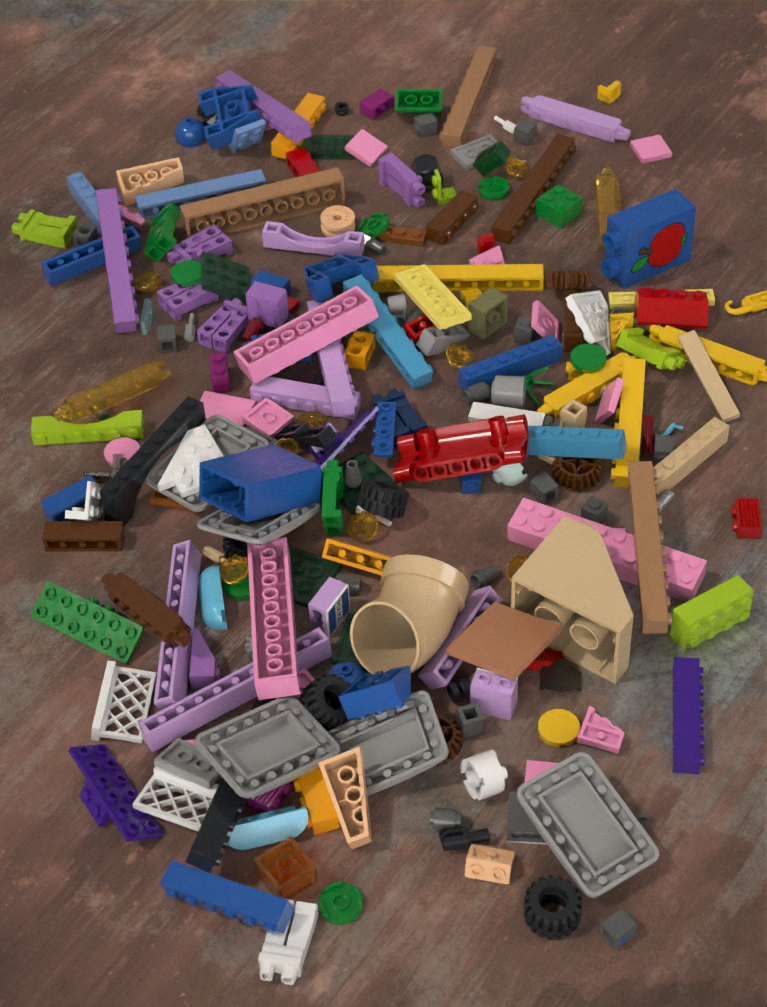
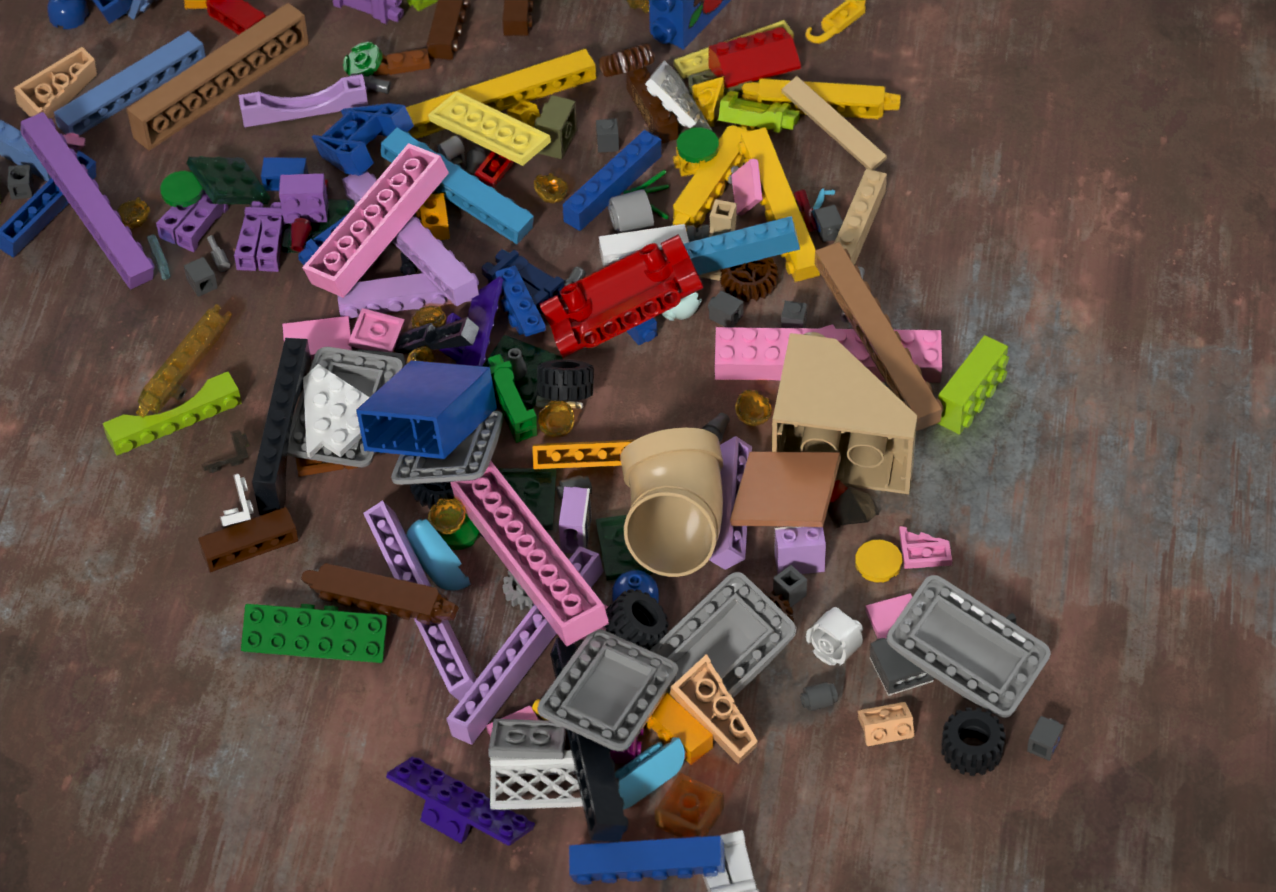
camera: 25 degrees left, 5 degrees up
blue brick [41,475,102,521] -> none
white fence [91,661,156,743] -> none
bright pink tile [104,438,140,468] -> none
green hips [144,203,181,262] -> none
medium lavender hips [167,224,233,265] -> none
medium lavender slope [189,628,221,689] -> none
tan axle [202,545,237,569] -> none
magenta brick [209,352,231,393] -> none
green tile [318,881,363,925] -> none
light nougat wheel [320,205,356,237] -> none
blue wedge [338,666,411,720] -> none
light grey slope [416,324,470,356] -> none
black arm [438,826,490,851] -> none
black wheel [446,677,471,704] -> none
dark grey brick [463,381,491,404] -> none
bright pink wing [469,246,505,265] -> none
red tile [477,233,495,254] -> none
bright pink tile [531,300,559,339] -> none
dark purple brick [673,657,705,774] -> none
red brick [731,498,762,538] -> none

